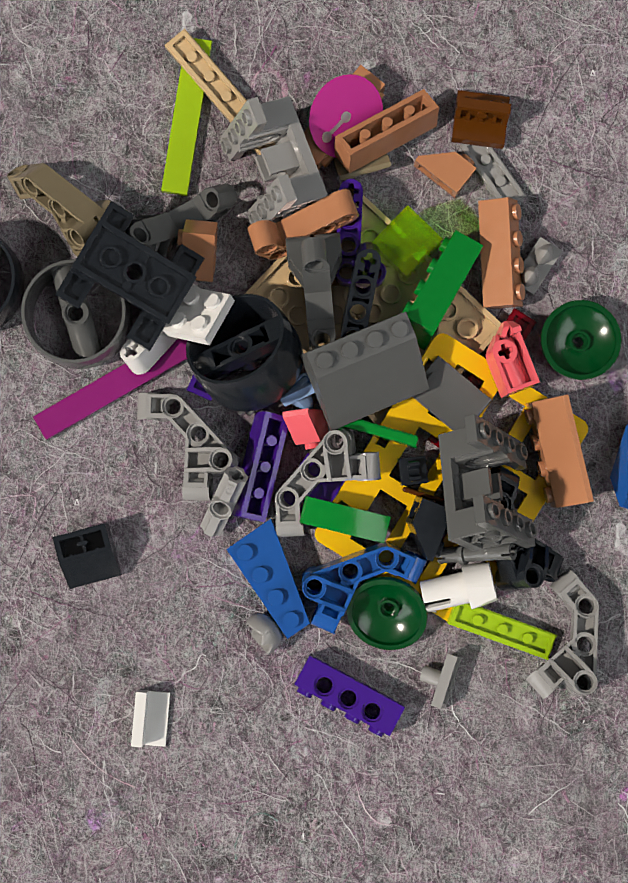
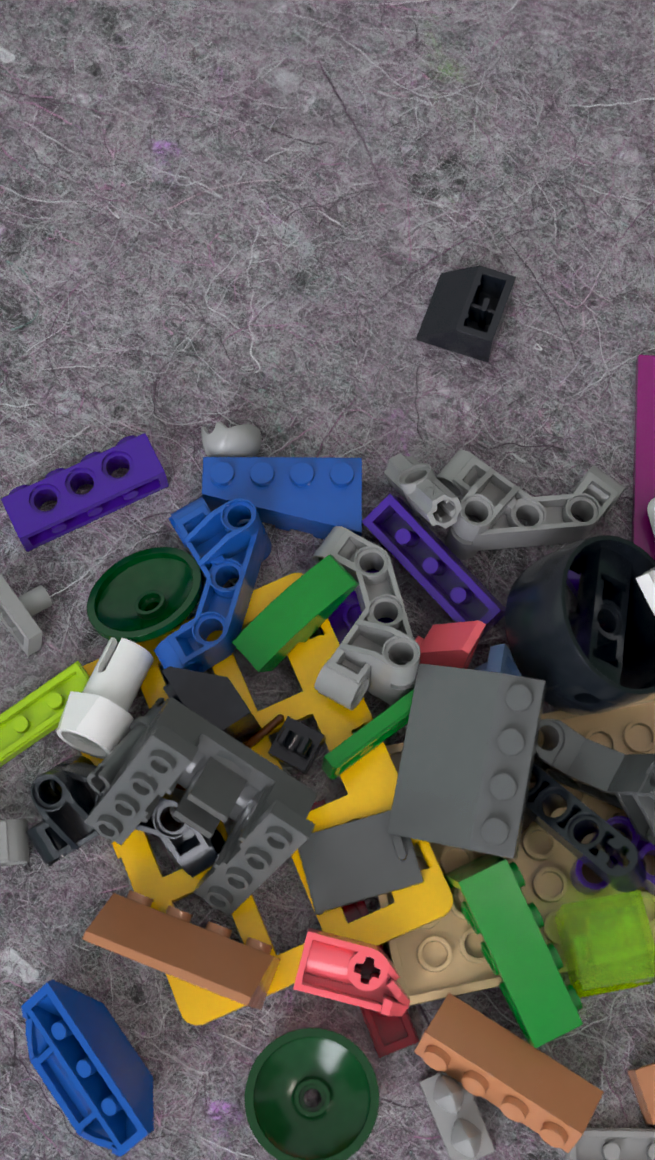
camera: 125 degrees right, 15 degrees down
white panel [131,690,171,747] -> none

